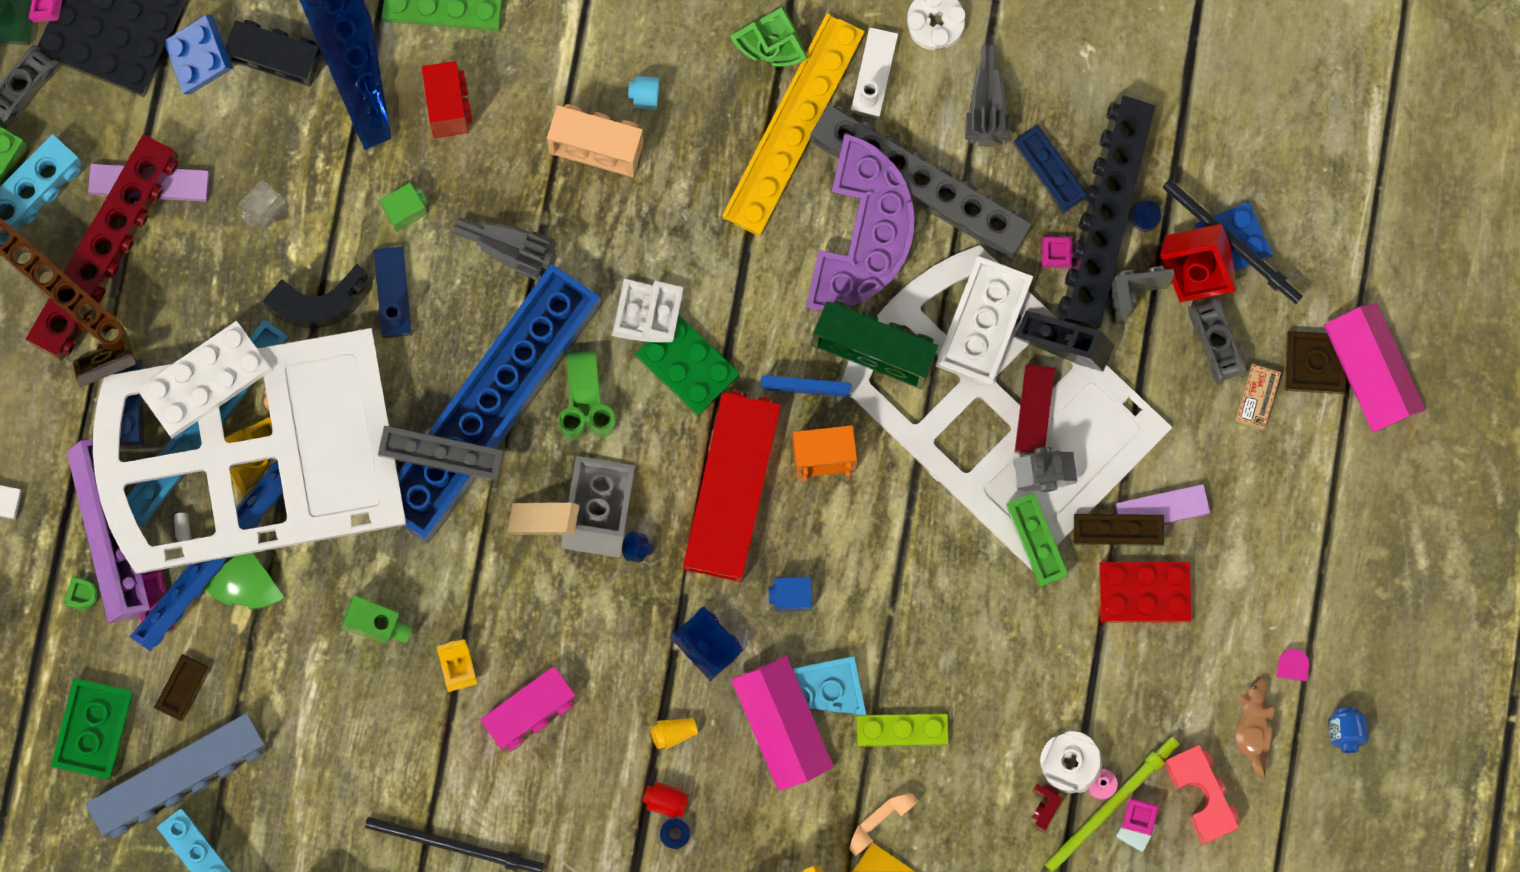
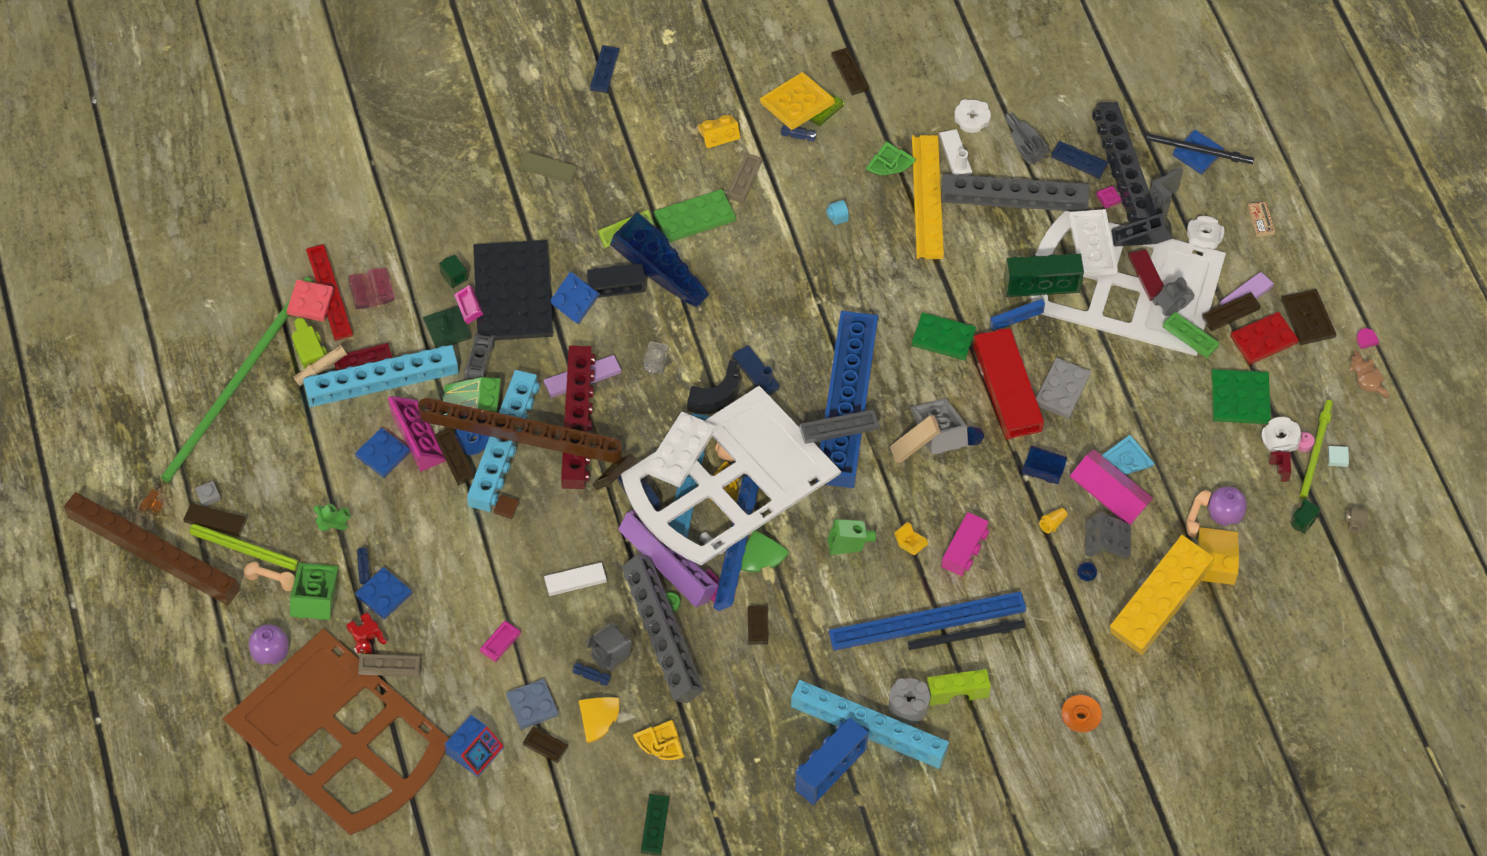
camera: 25 degrees left, 20 degrees down
green plate [51,678,134,781] -> none
sand blue brick [85,713,267,839] -> none
bright green brick [379,183,428,232] -> none
red brick [421,61,473,139] -> none
dark grey piece [454,217,557,281] -> none
light nougat brick [547,104,644,178] -> none
bright green piece [558,350,616,440] -> none
white slope [612,279,684,342] -> none
red brick [642,781,689,818] -> none
blue brick [768,577,812,612] -> none
orange container [792,425,857,482] -> none
medium lavender plate [806,134,914,310] -> none
lime plate [856,714,948,747] -> none
dark pink tile [1121,798,1159,836] -> none
clear blue tile [1131,200,1161,232] -> none
red slope [1160,224,1236,303] -> none
coral arch [1164,745,1240,846] -> none
dark grey piece [1188,297,1247,385] -> none
dark brown tile [1285,331,1346,394] -> none
dark pink slope [1324,303,1426,433] -> none
blue head [1328,707,1369,754] -> none
none -> dark grey brick [622,554,704,703]
none -> blue plate [828,591,1026,651]
none -> light grey plate [1036,358,1091,419]
none -> dark grey bracket [1085,512,1131,559]
none -> white plate [1187,216,1224,249]
none -> medium lavender cylinder [1207,486,1247,526]
none -> green plate [1211,369,1271,424]
none -> dark brown tile [1281,289,1336,346]

